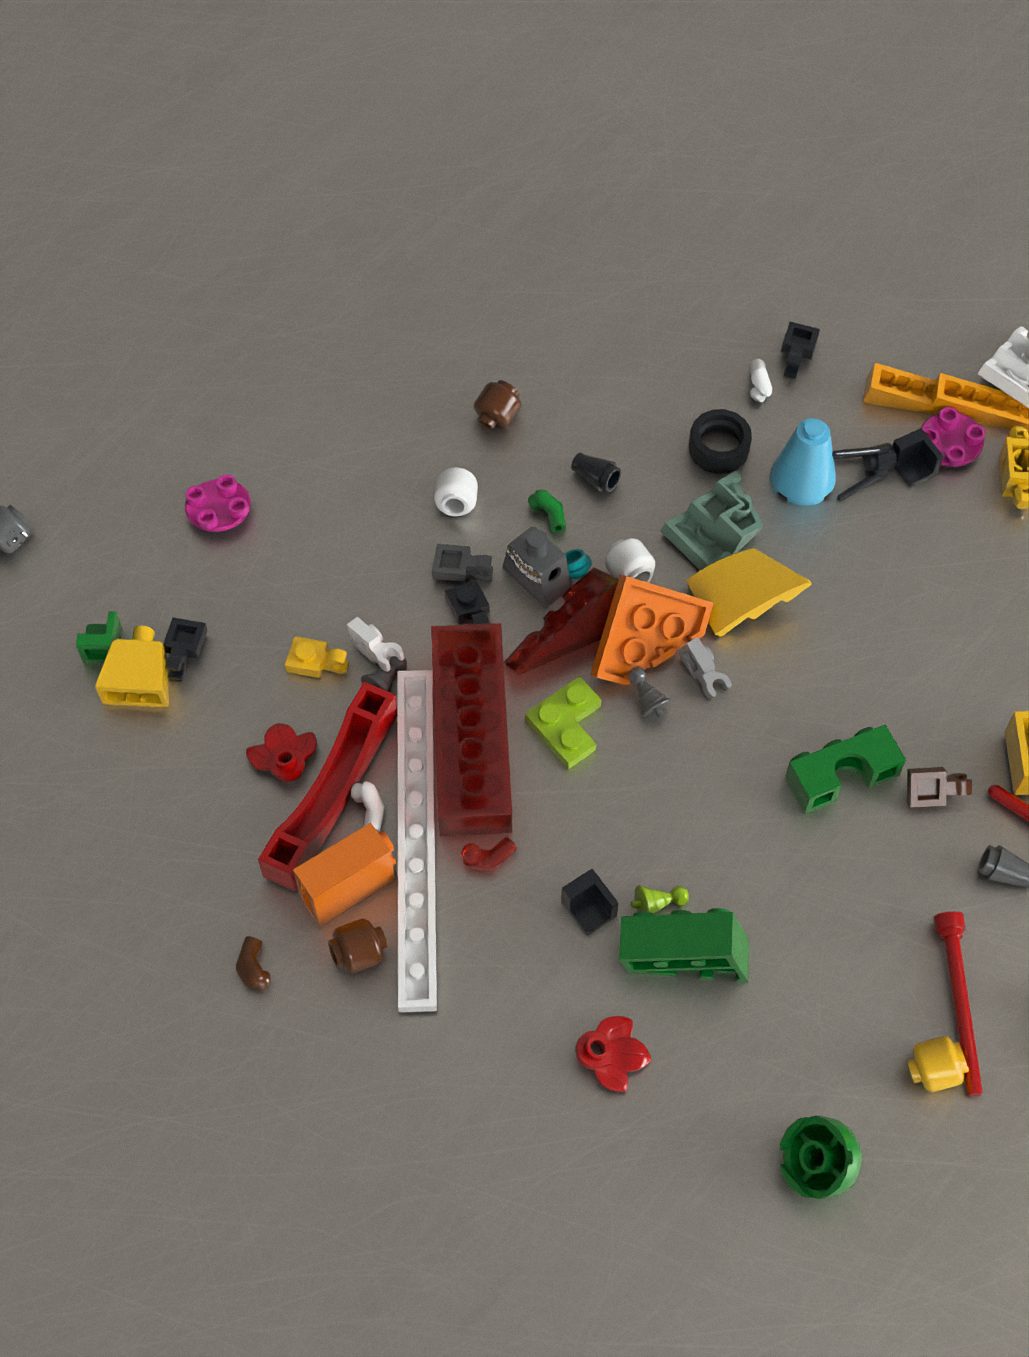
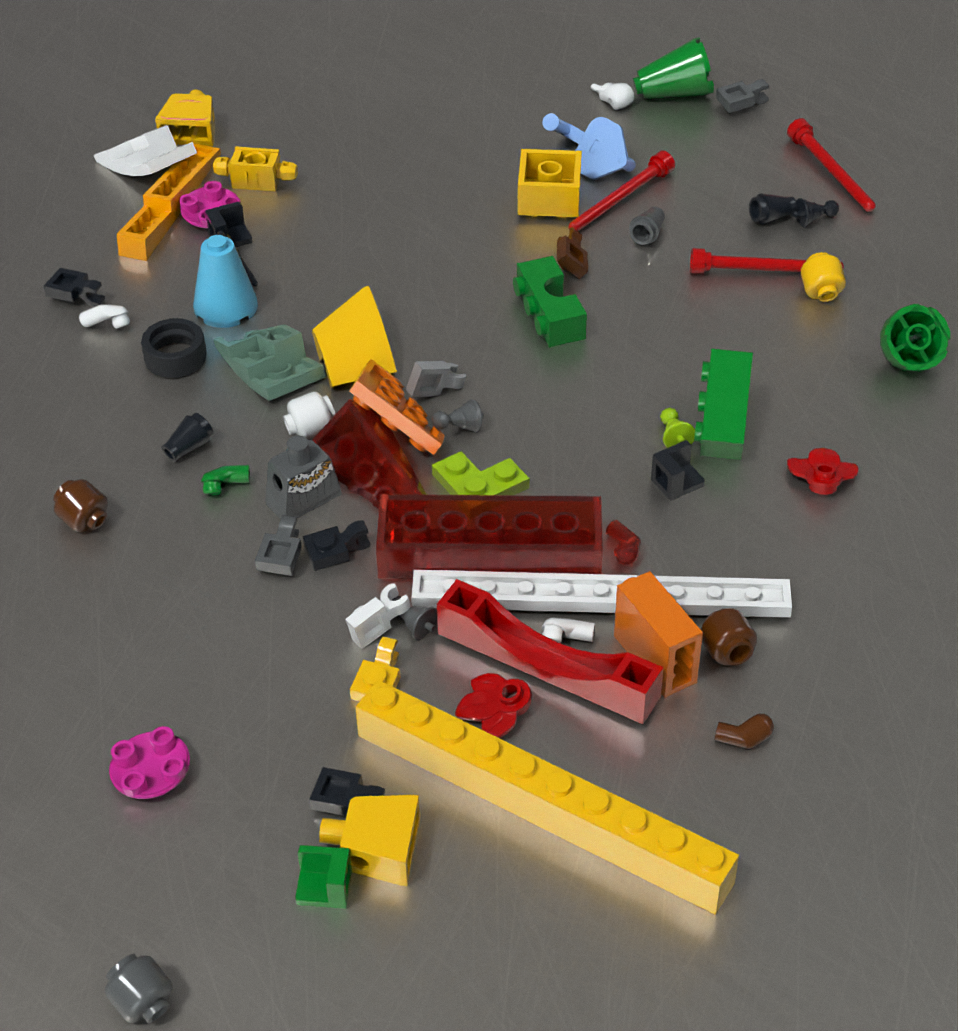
camera: 85 degrees left, 15 degrees down
white head [434,467,478,517] -> none
none -> yellow brick [355,680,739,915]

